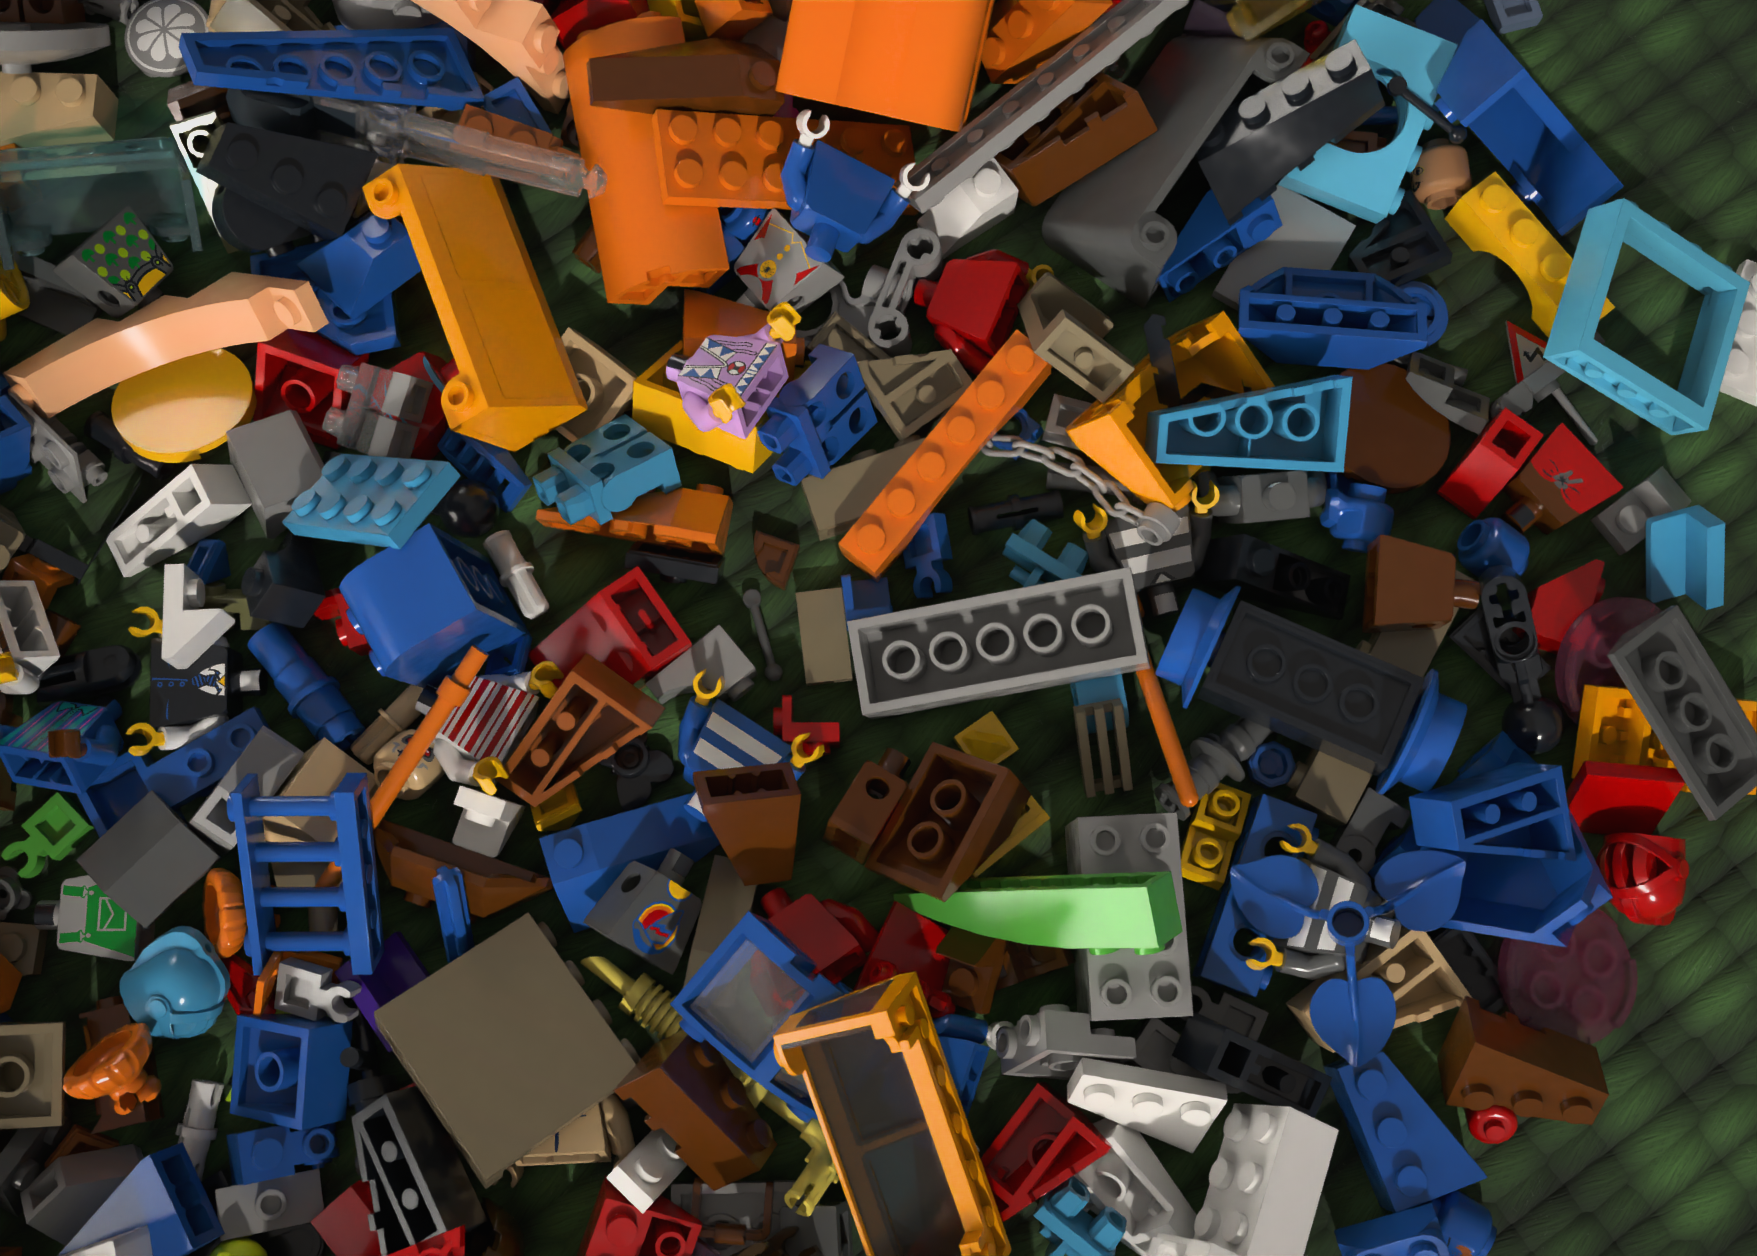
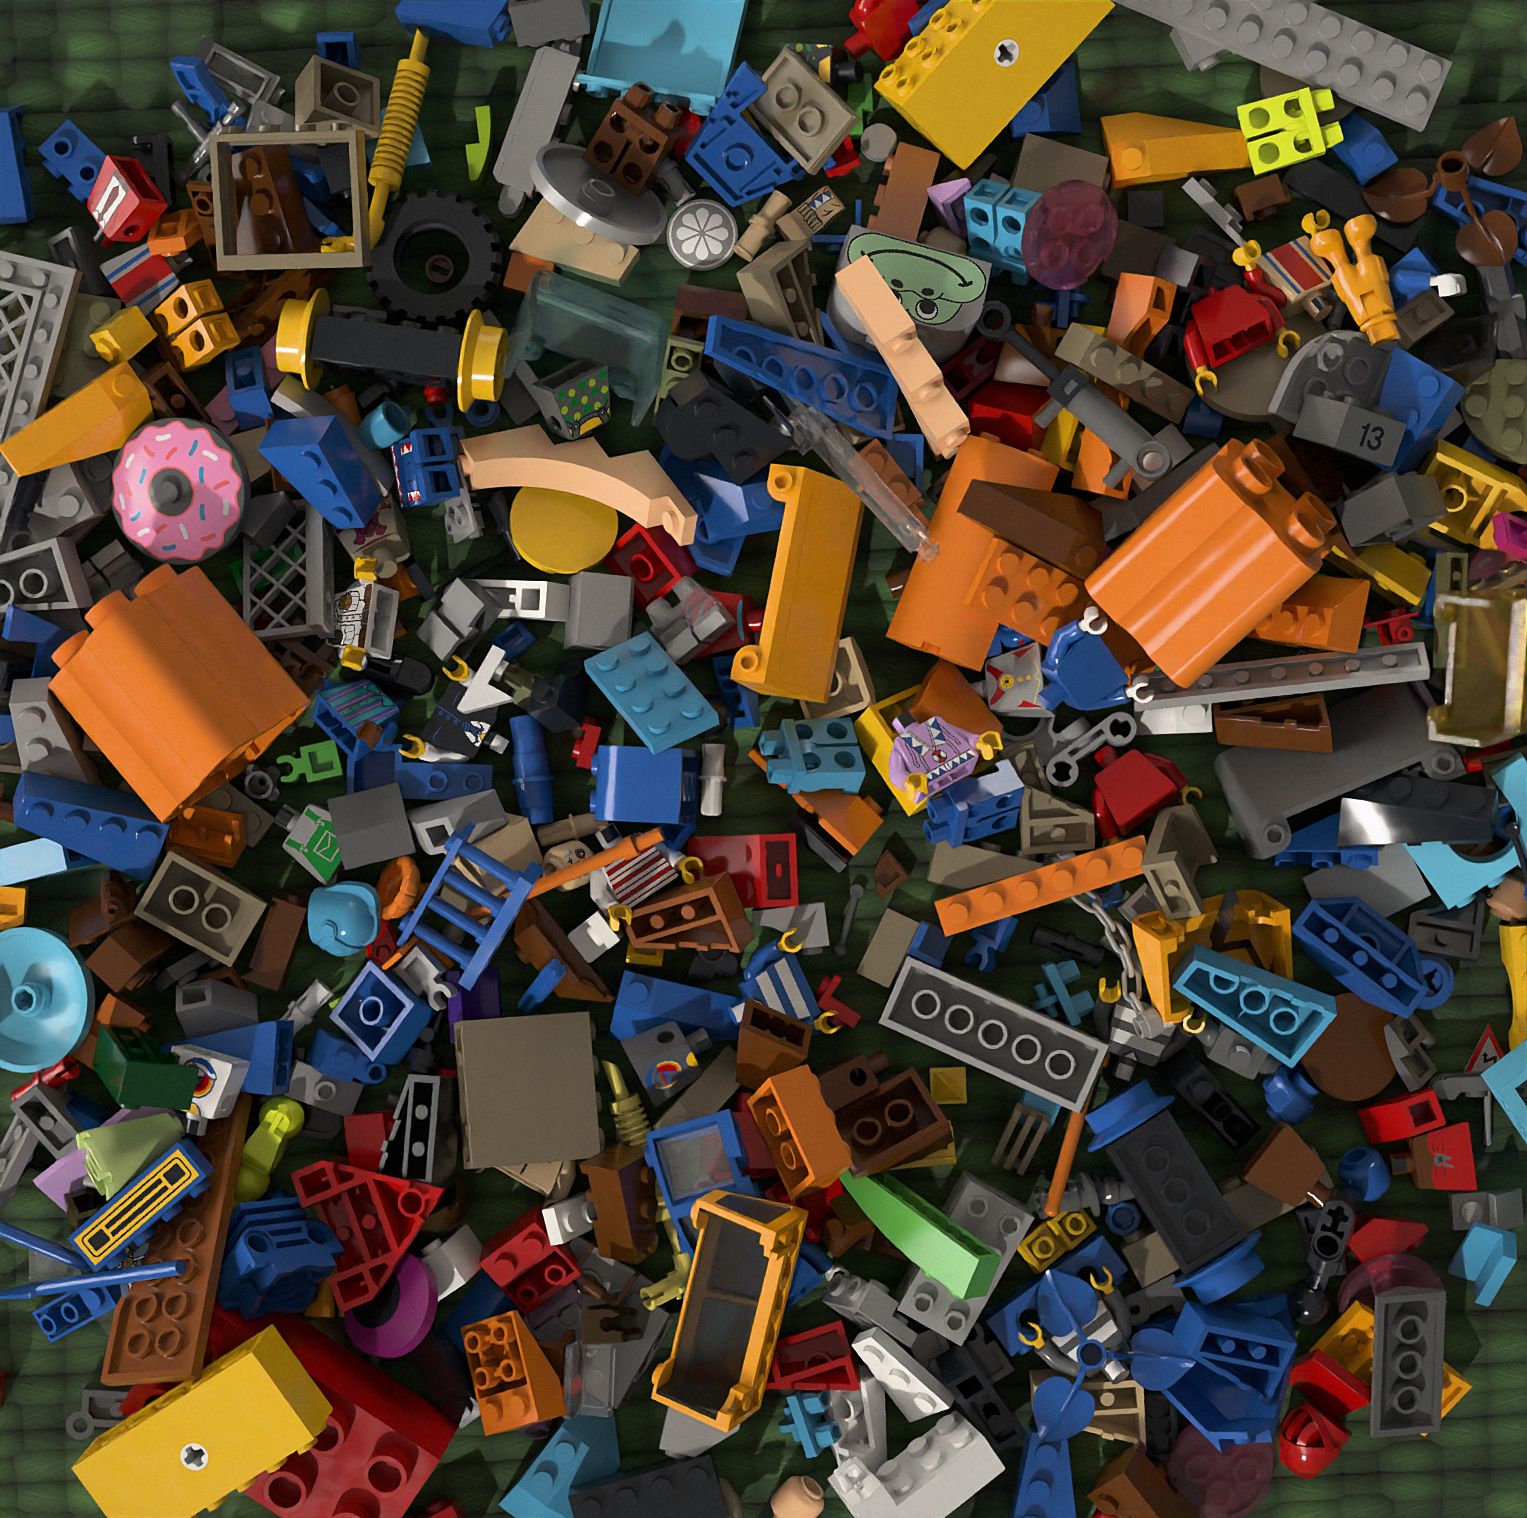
camera: 35 degrees right, 10 degrees up
orange hair [63,1023,162,1115] -> none
none -> dark grey brick [416,577,504,664]
none -> blue plate [464,399,500,428]
none -> orange brick [747,1064,853,1201]

